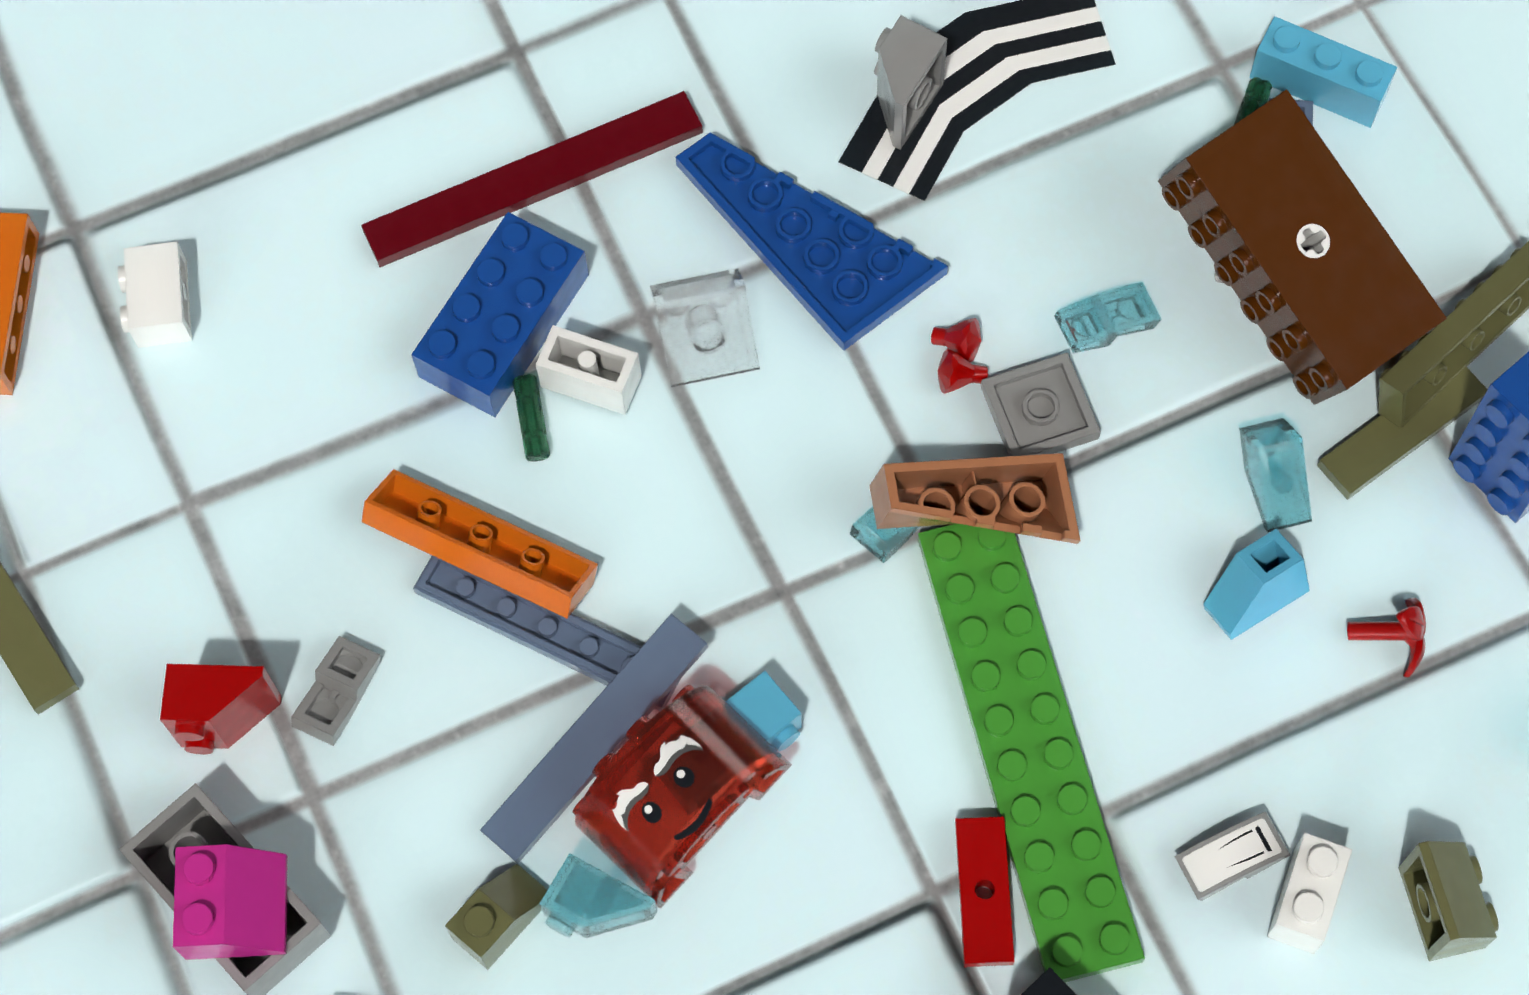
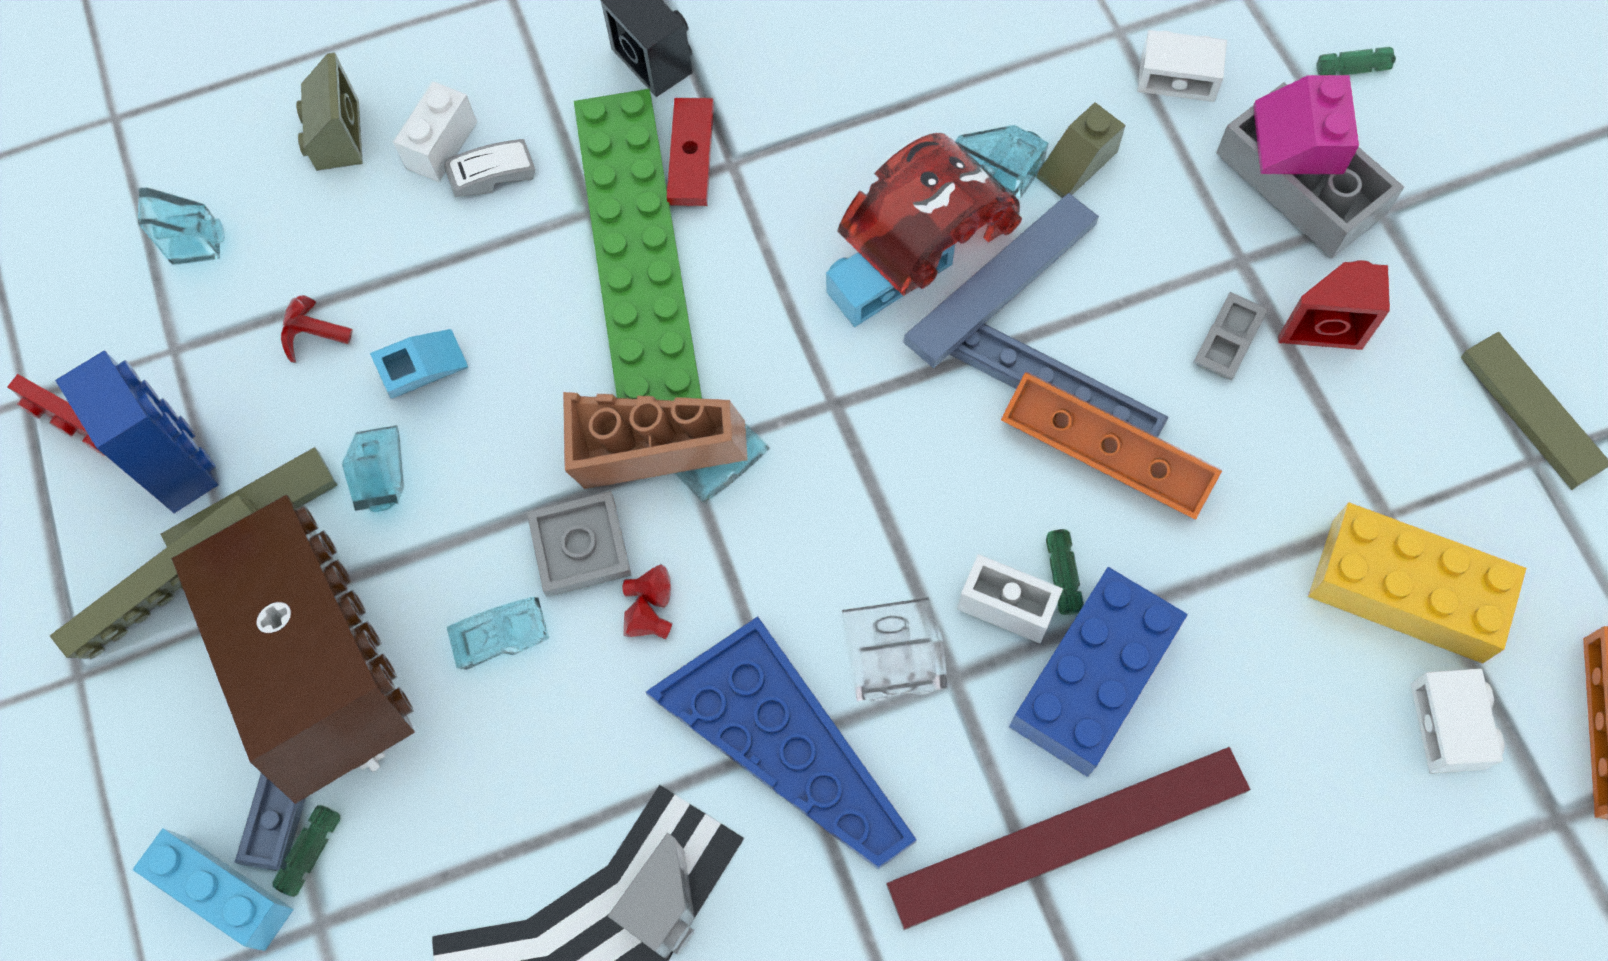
camera: 175 degrees left, 0 degrees up
none -> yellow brick [1308,502,1527,664]

